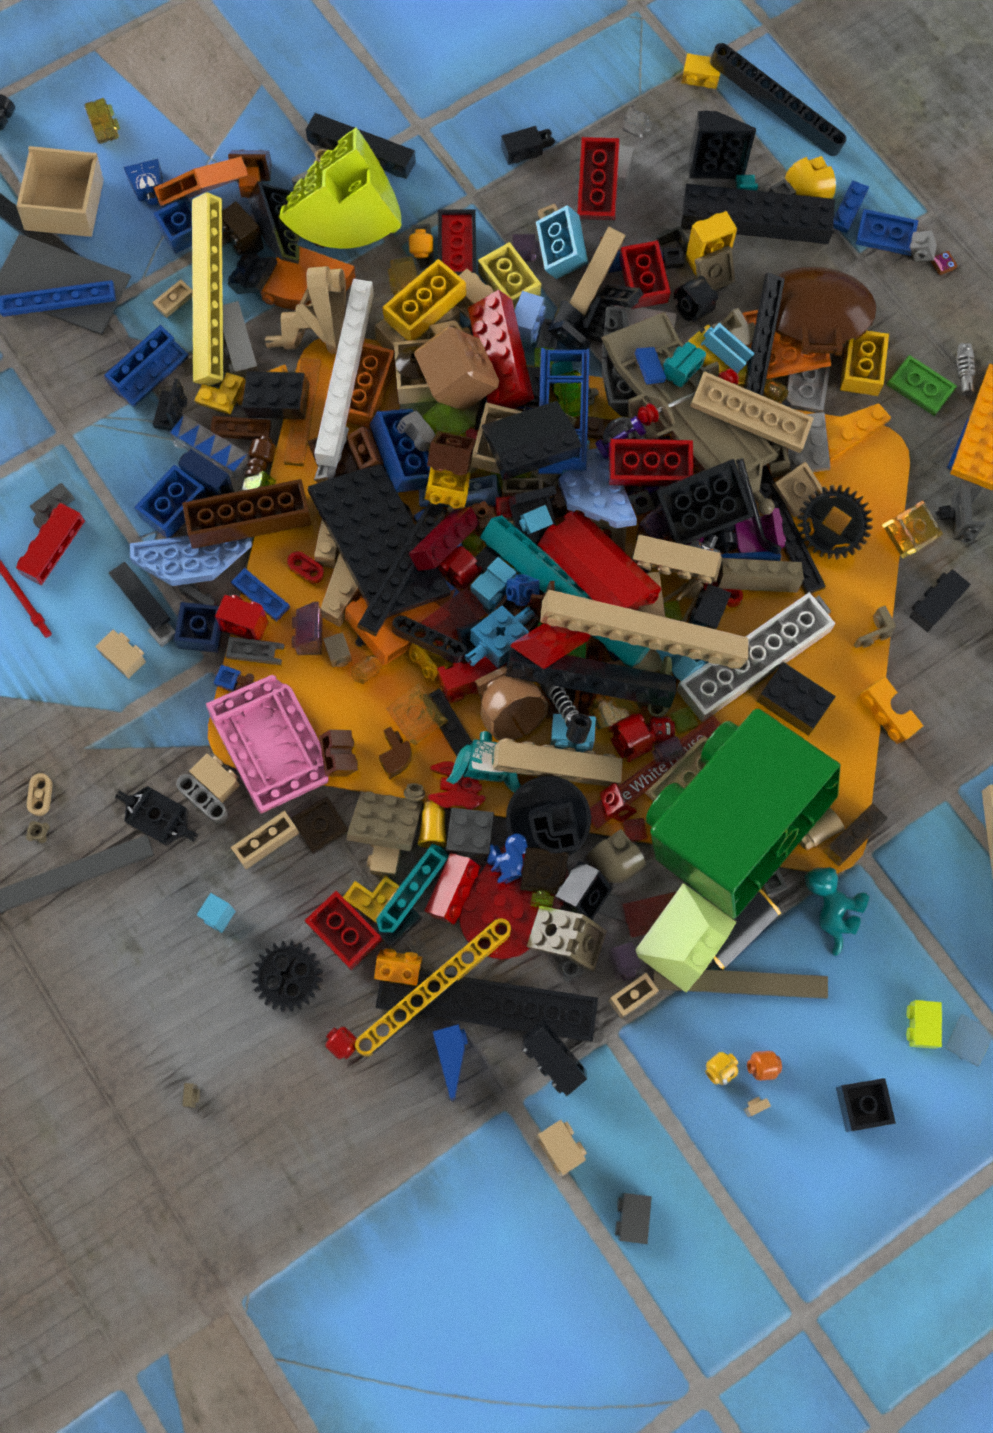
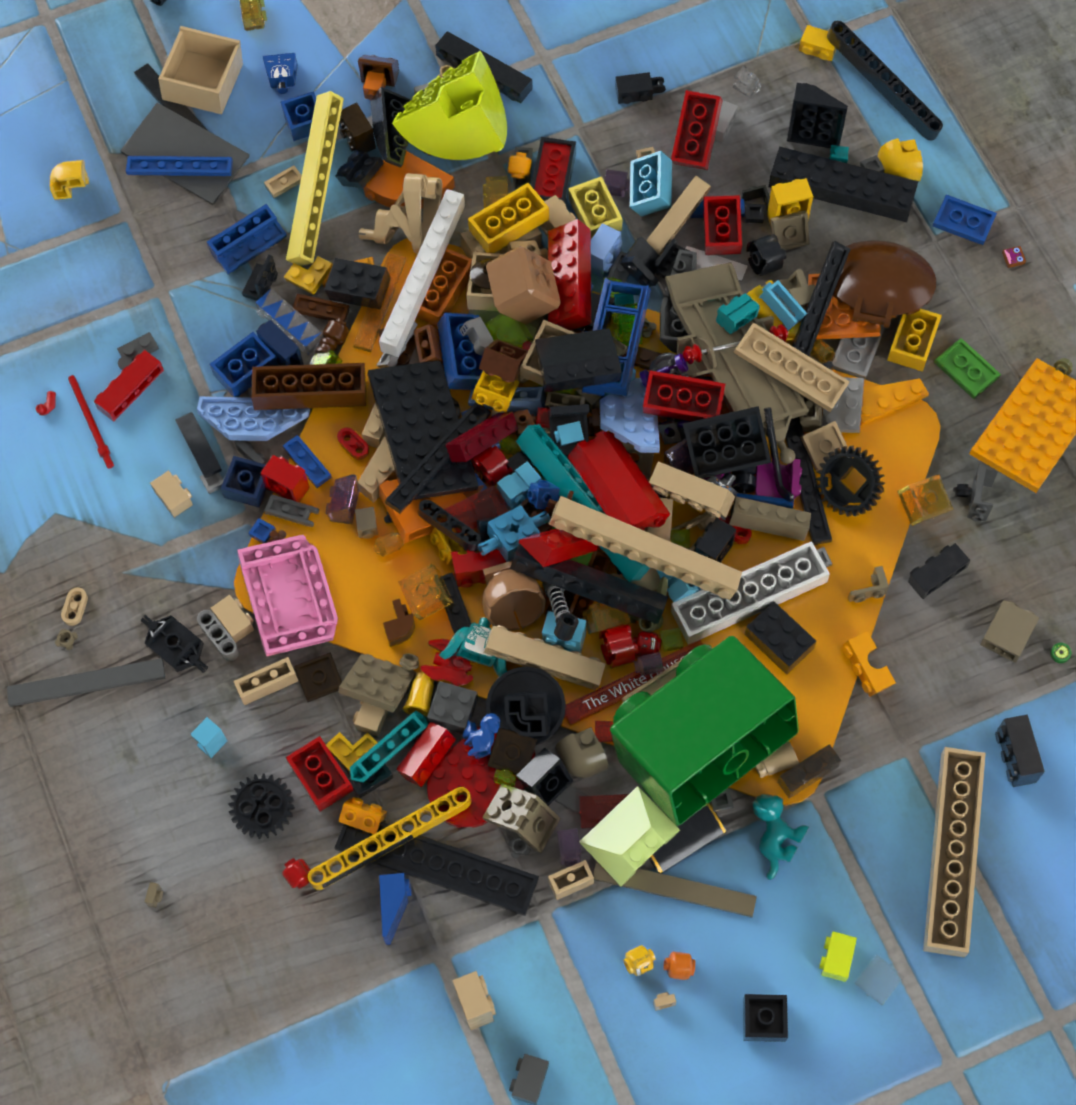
camera: 15 degrees right, 5 degrees down
orange brick [154,156,248,206] -> none
light grey brick [223,301,259,380] -> none
reddish brown brick [319,729,358,777] -> none
black brick [522,1019,587,1096] -> none
black plate [595,285,644,308] -> none
red bracket [600,783,637,822] -> none
blue tile [634,347,666,384] -> none
blue plate [833,180,869,234] -> none
light grey brick [910,231,937,262] -> none
light grey hinge [956,343,976,396] -> none

